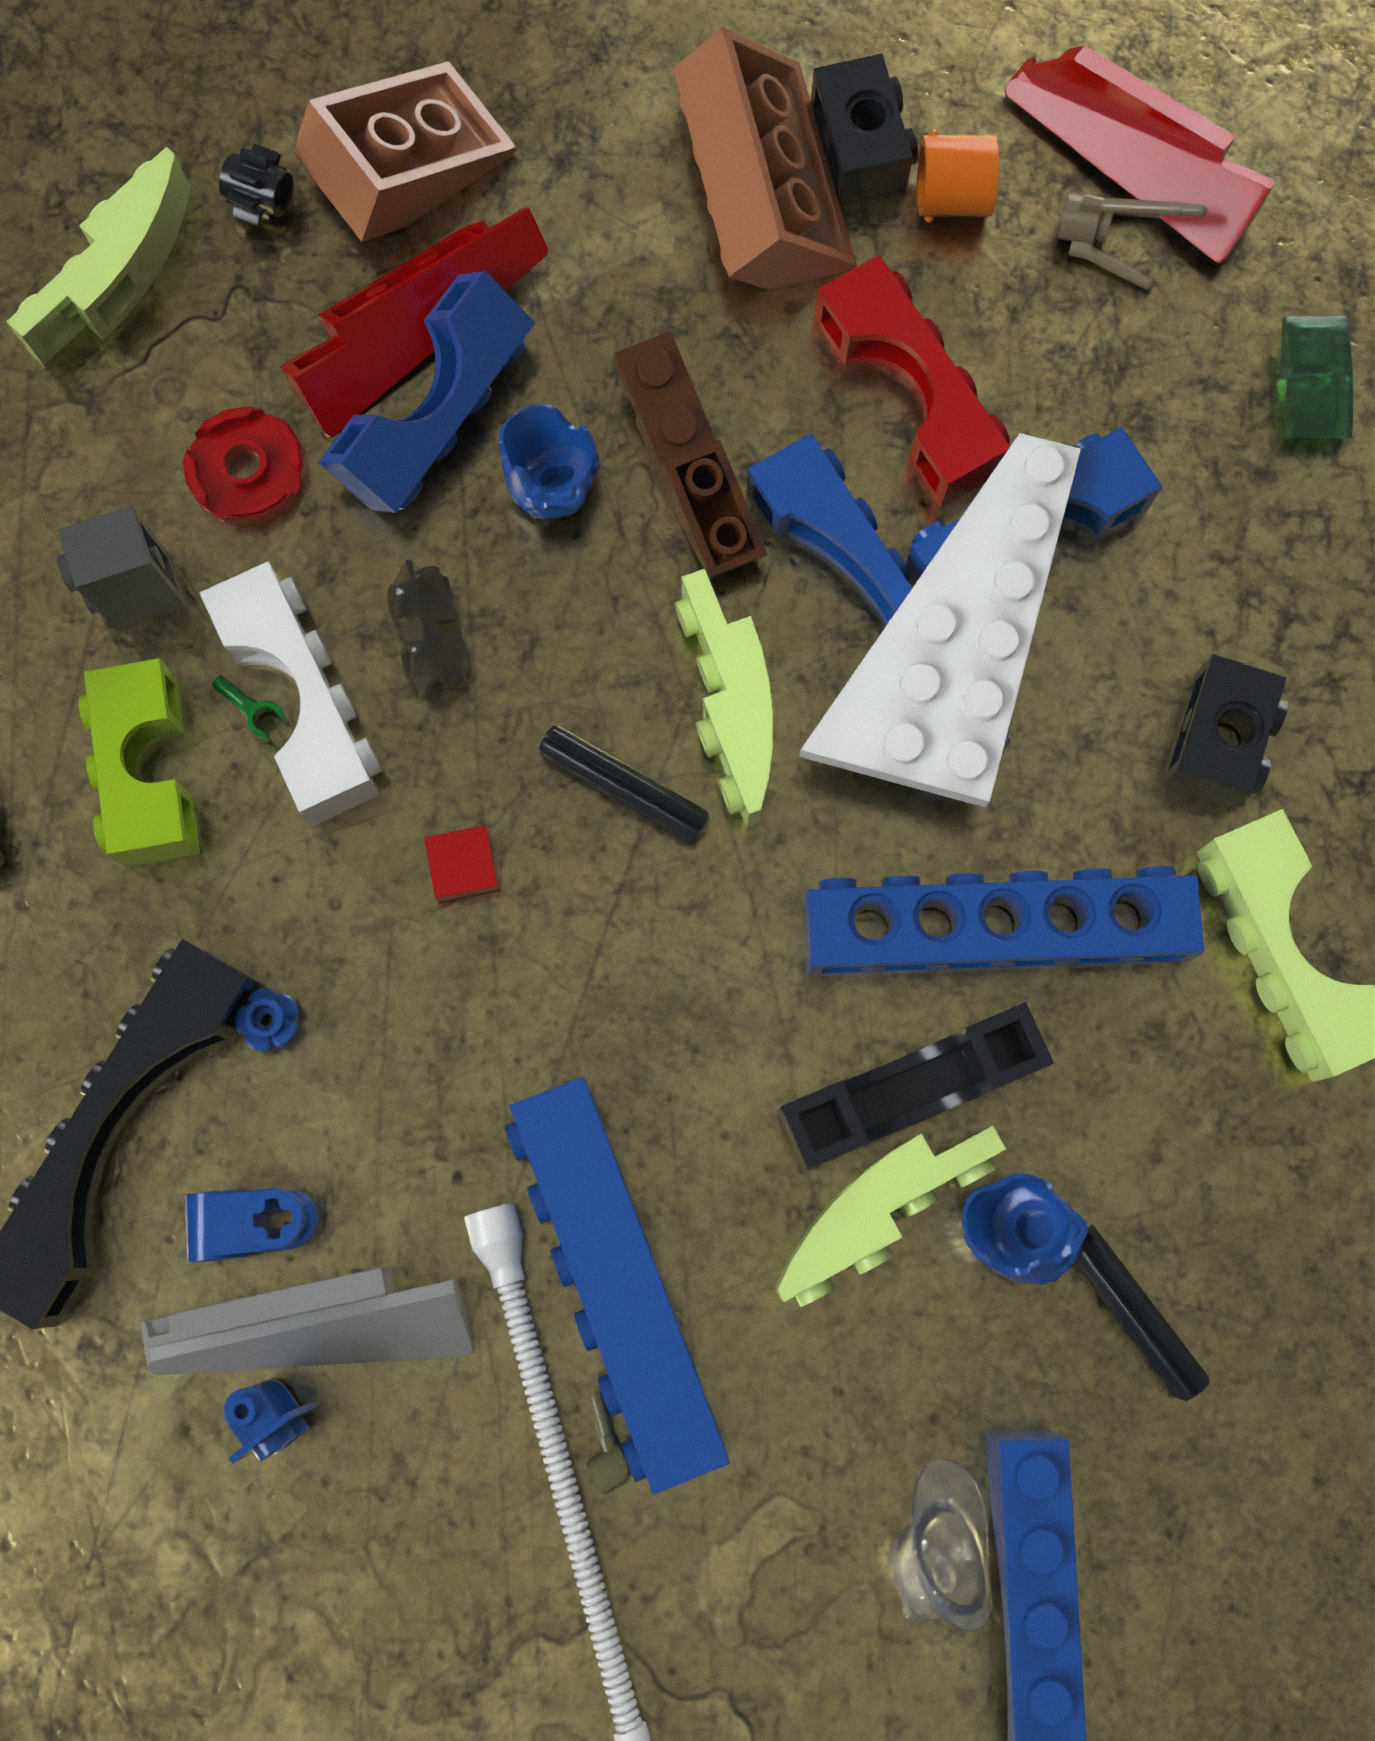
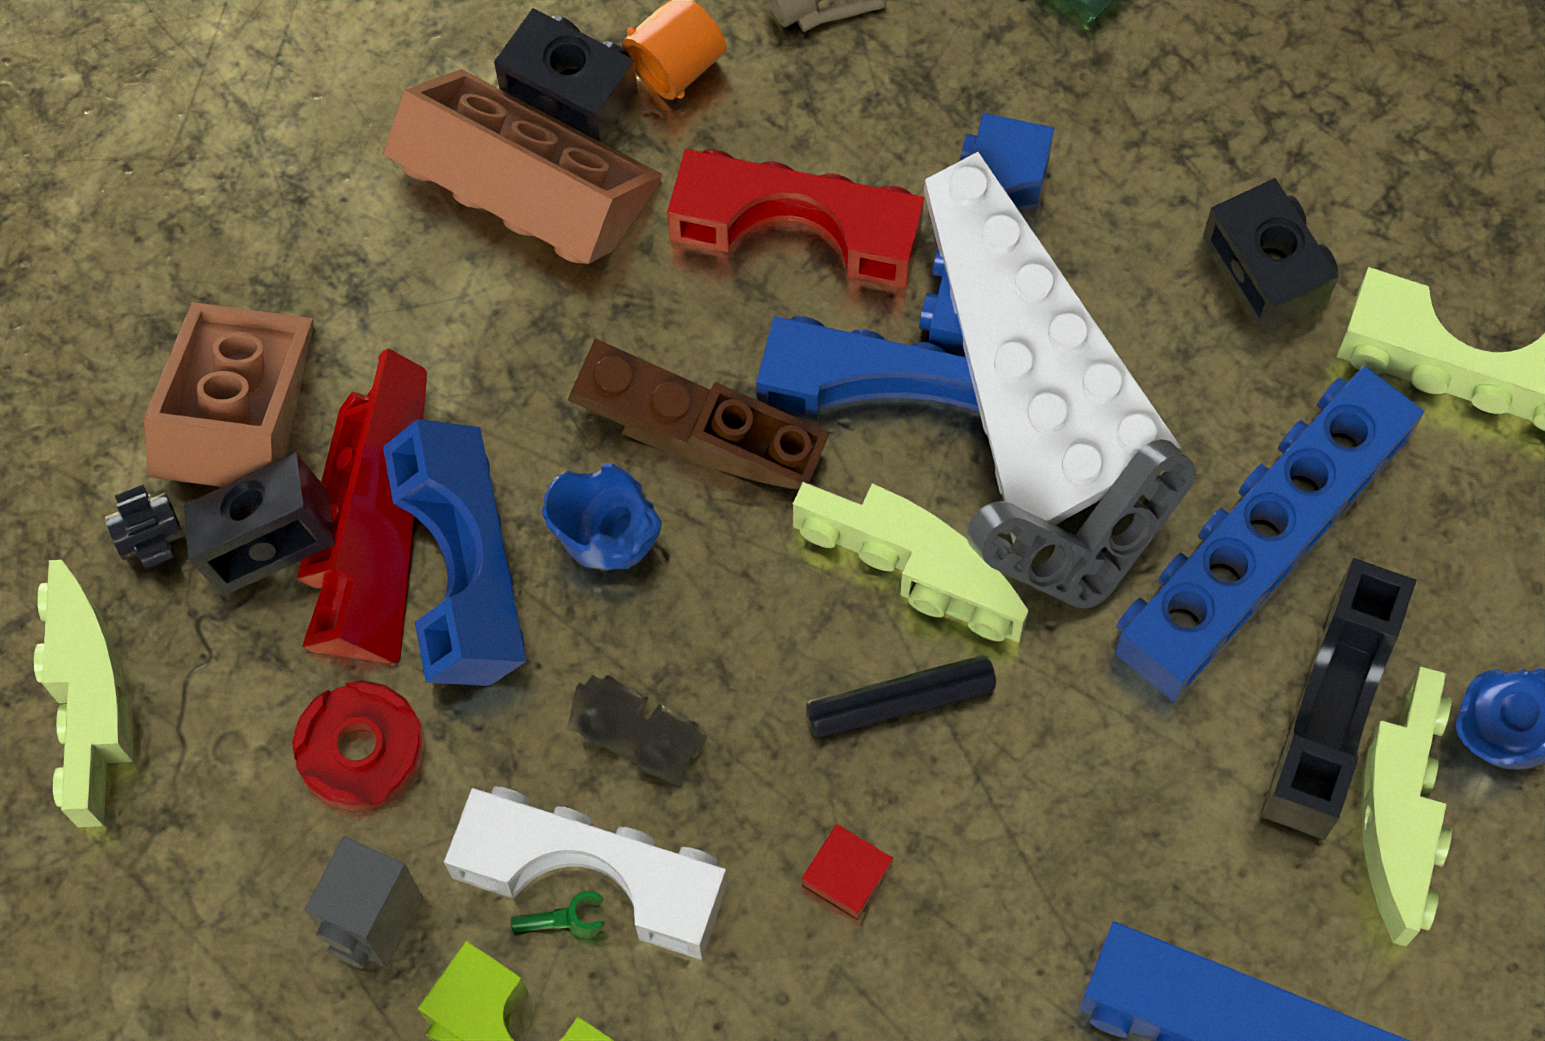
camera: 45 degrees left, 10 degrees down
none -> black brick [184,453,335,596]
none -> dark grey beam [966,439,1195,609]

